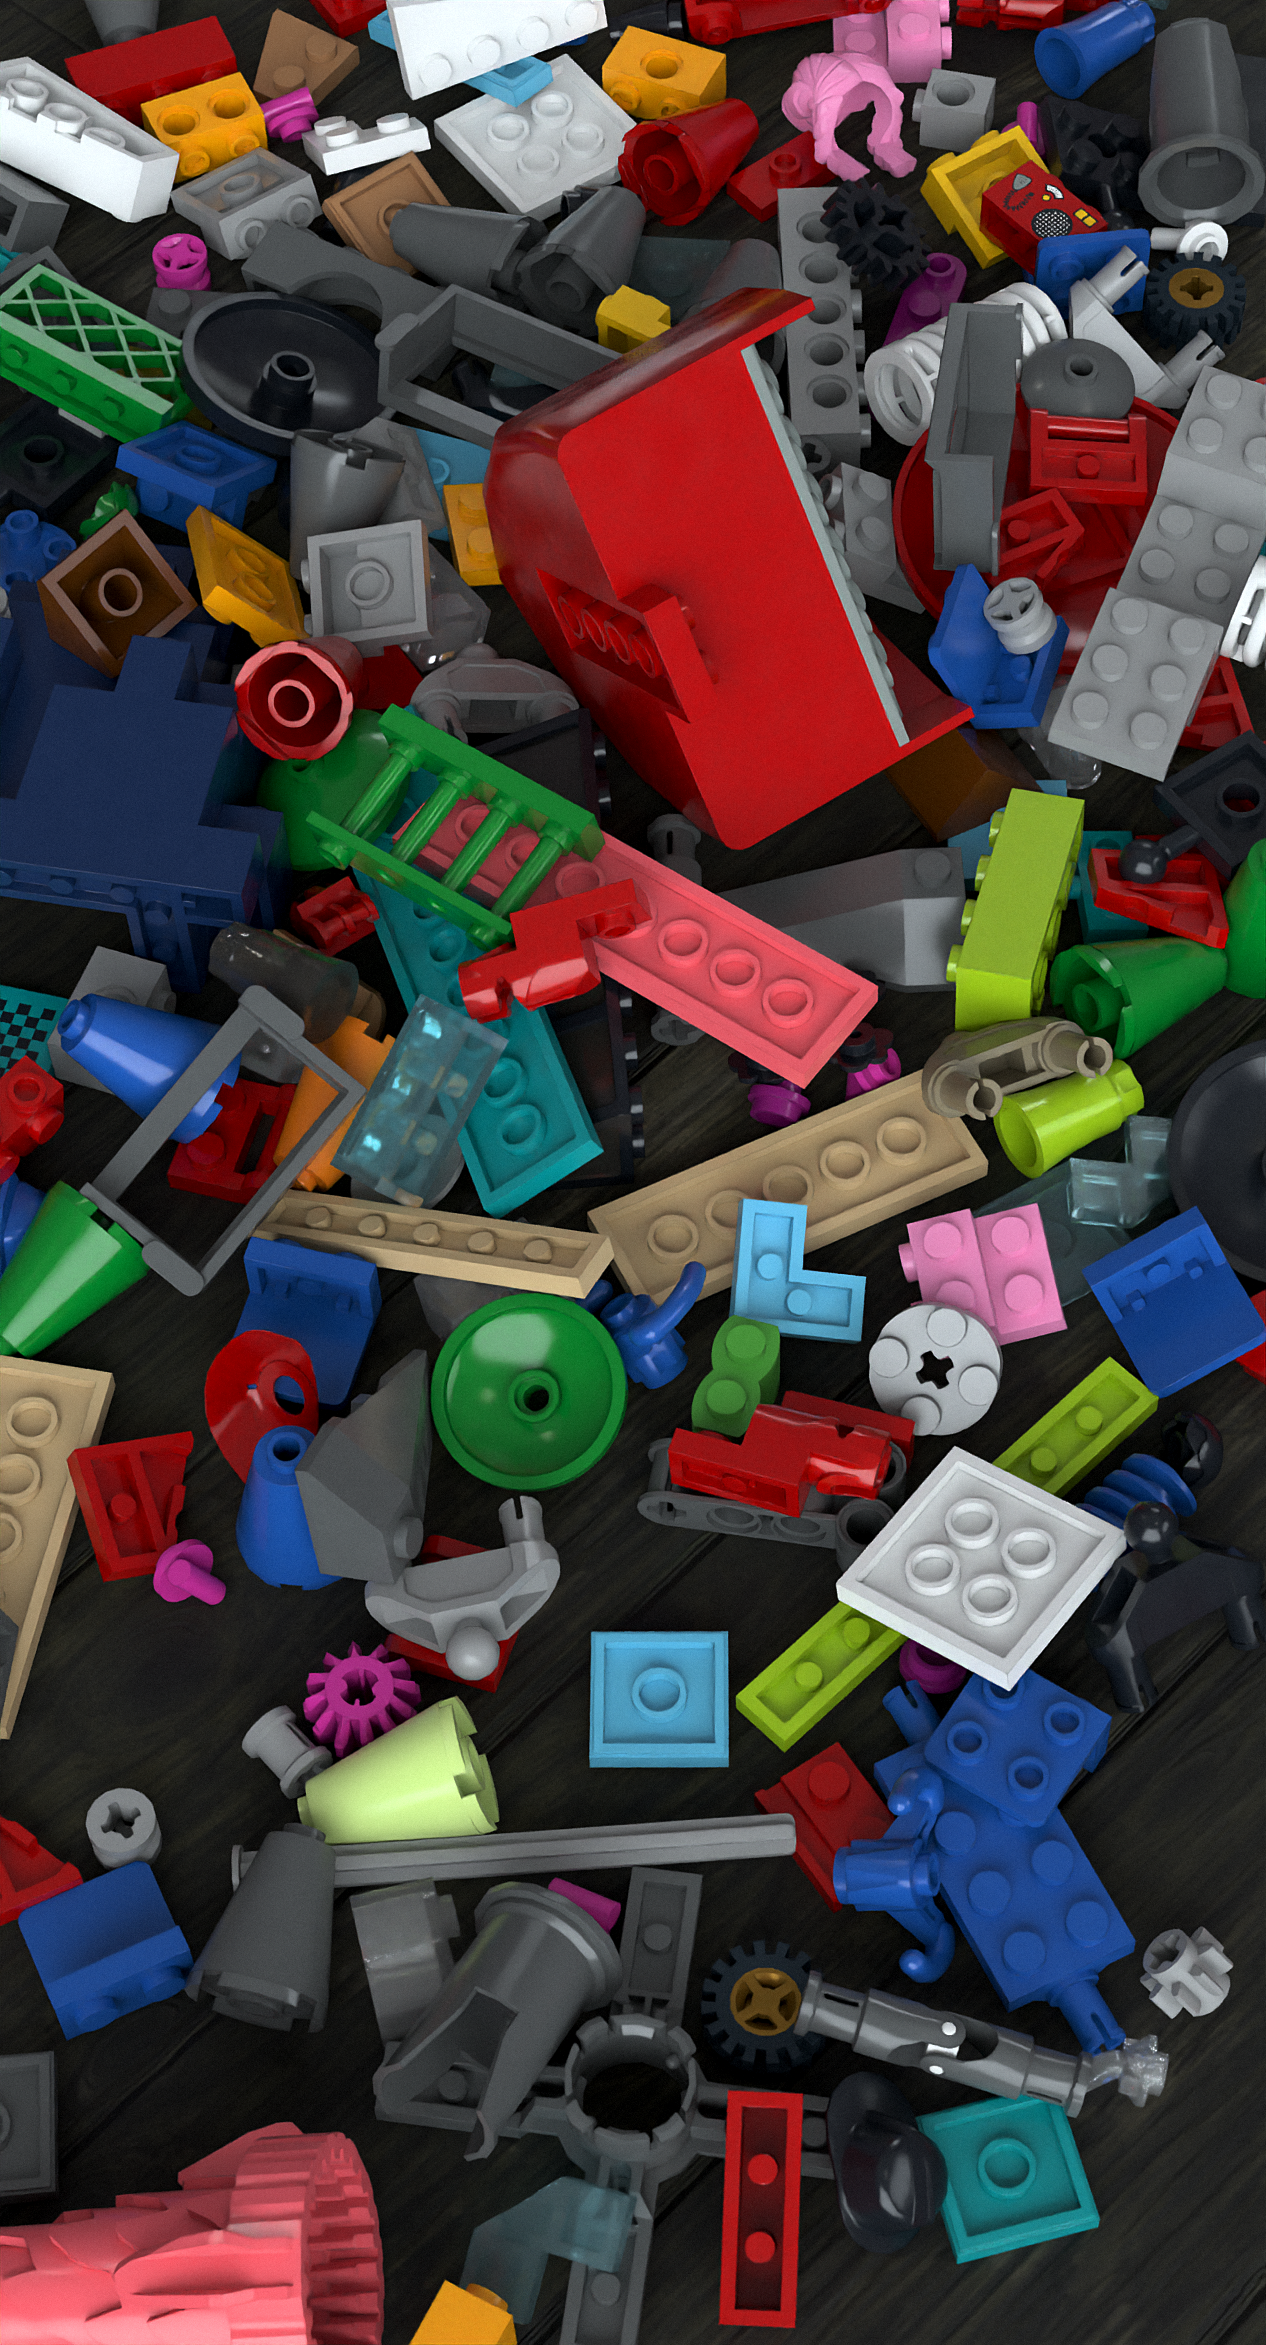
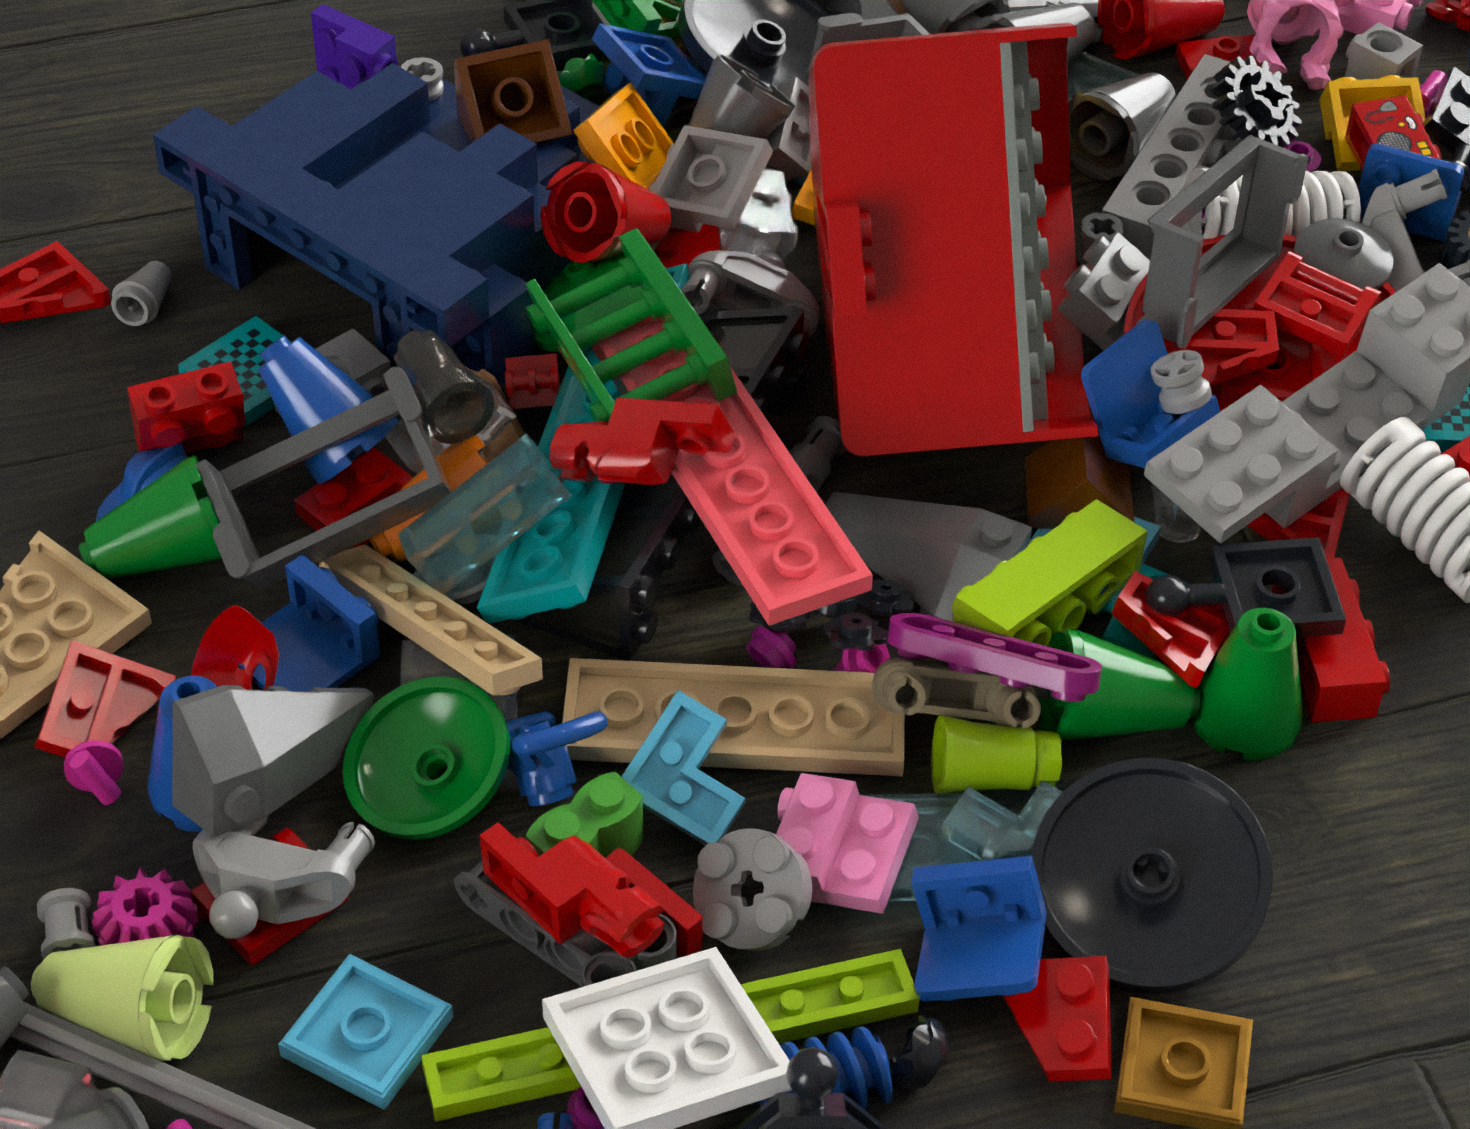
camera: 25 degrees right, 10 degrees down
none -> magenta plate [887,613,1102,702]

